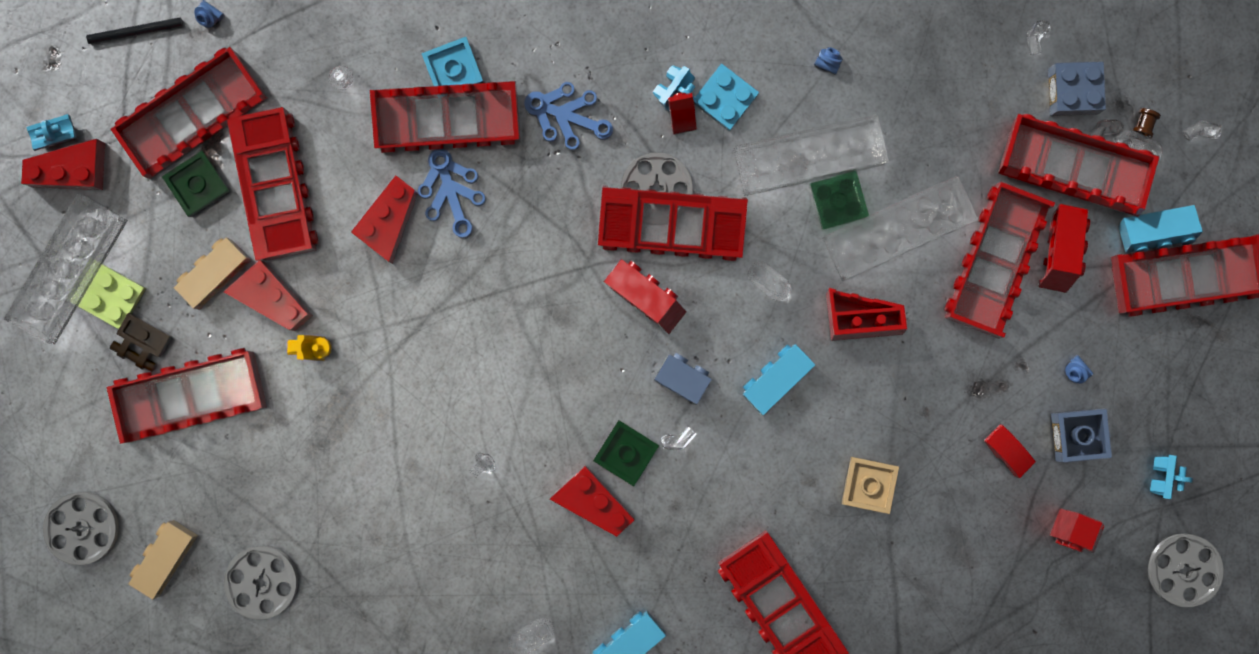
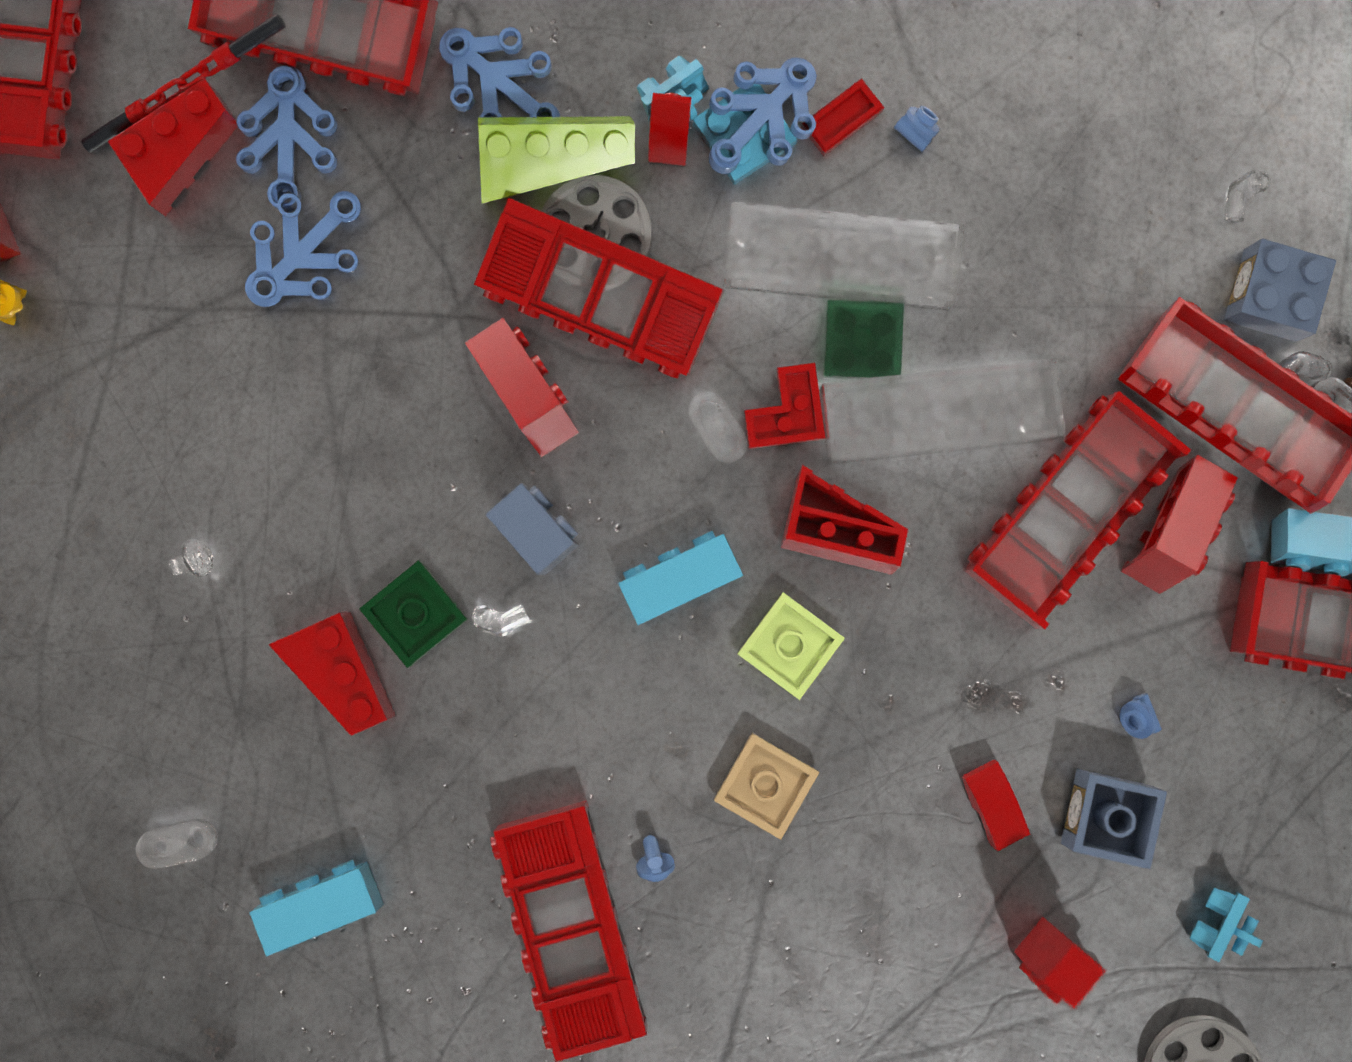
camera: 20 degrees right, 0 degrees up
none -> piece [81,13,286,153]
none -> medium blue plant [245,191,361,307]
none -> lime wedge [478,116,635,204]
none -> medium blue plate [636,835,675,882]
none -> medium blue plant [709,57,816,174]
none -> yellowish green plate [737,592,845,700]
none -> red plate [744,363,825,449]
none -> red tile [801,78,885,157]

